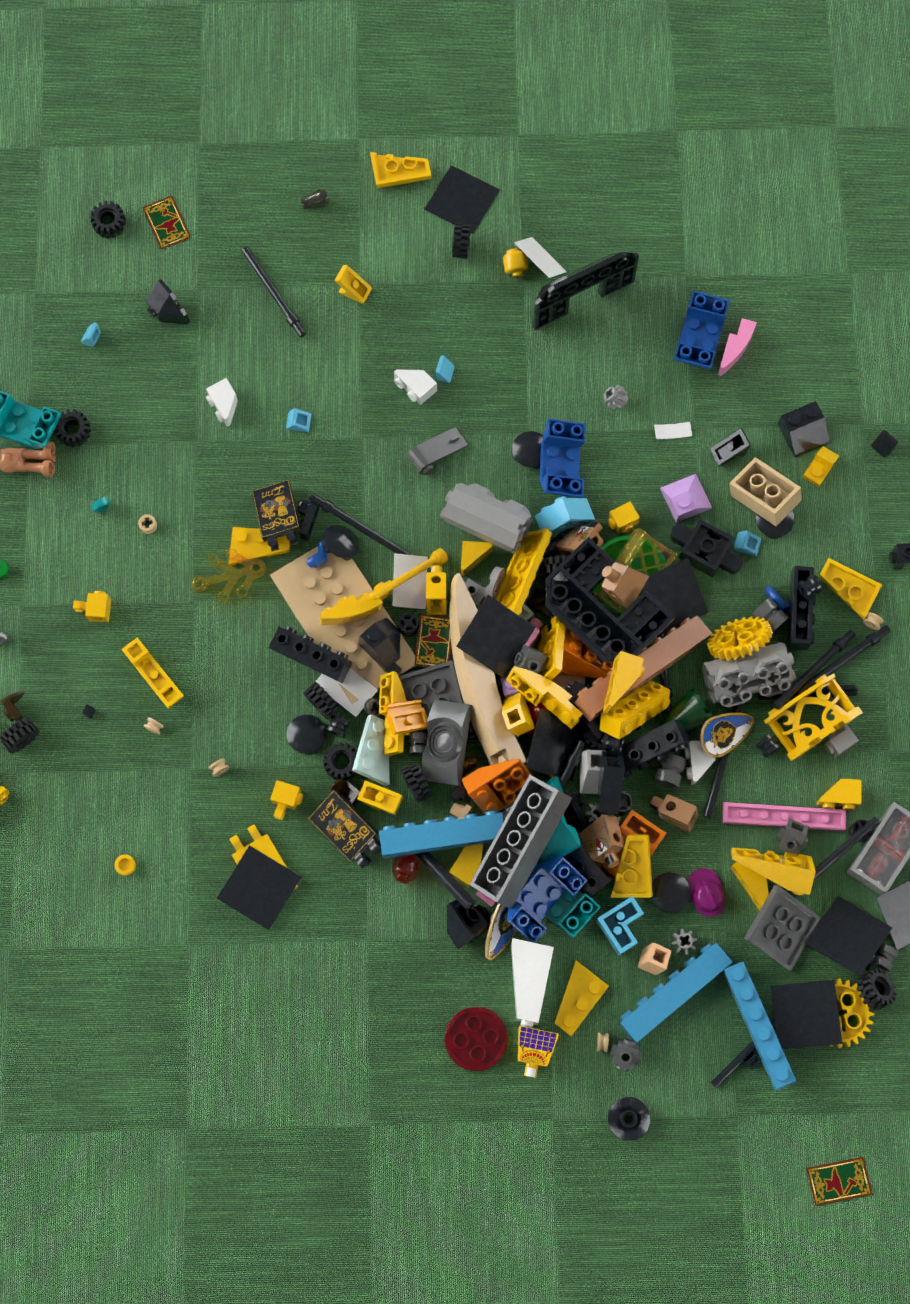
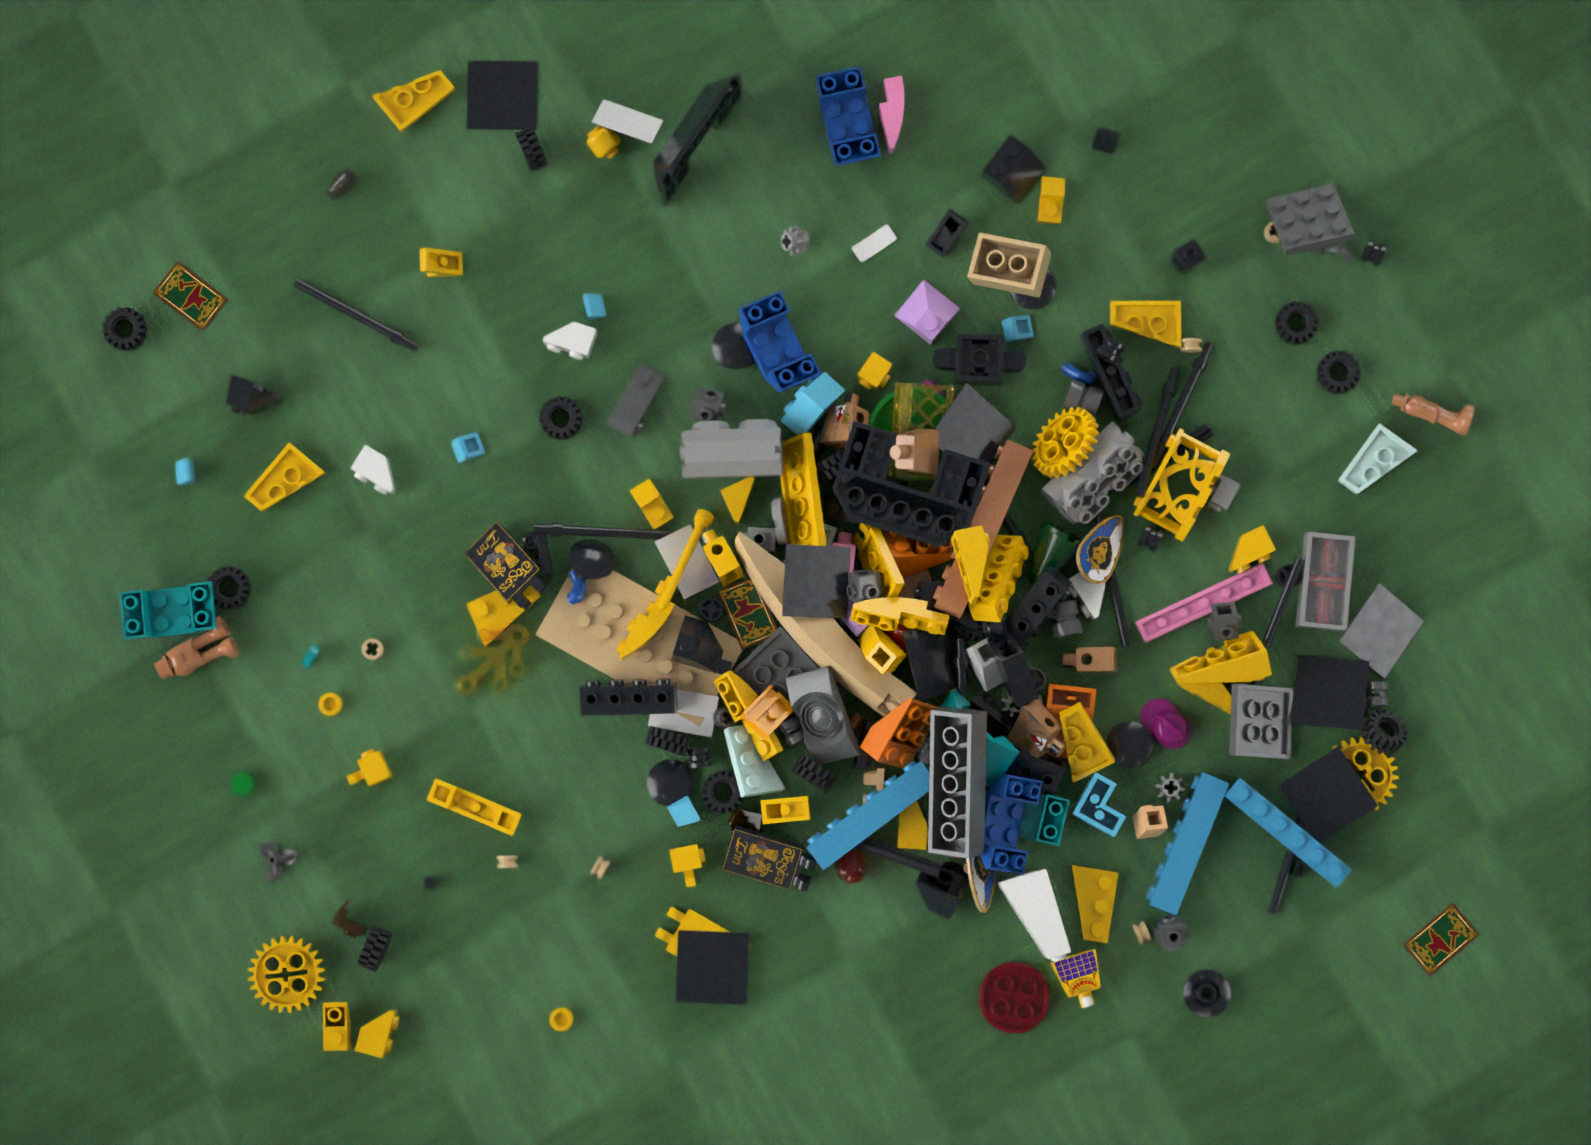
camera: 30 degrees left, 10 degrees up
none -> yellow wing [244,443,326,512]
none -> yellow tile [318,693,343,716]
none -> black tyre [539,396,582,440]
none -> yellow slope [629,479,674,530]
none -> medium azure slope [667,795,701,827]
none -> dark grey brick [689,387,726,421]

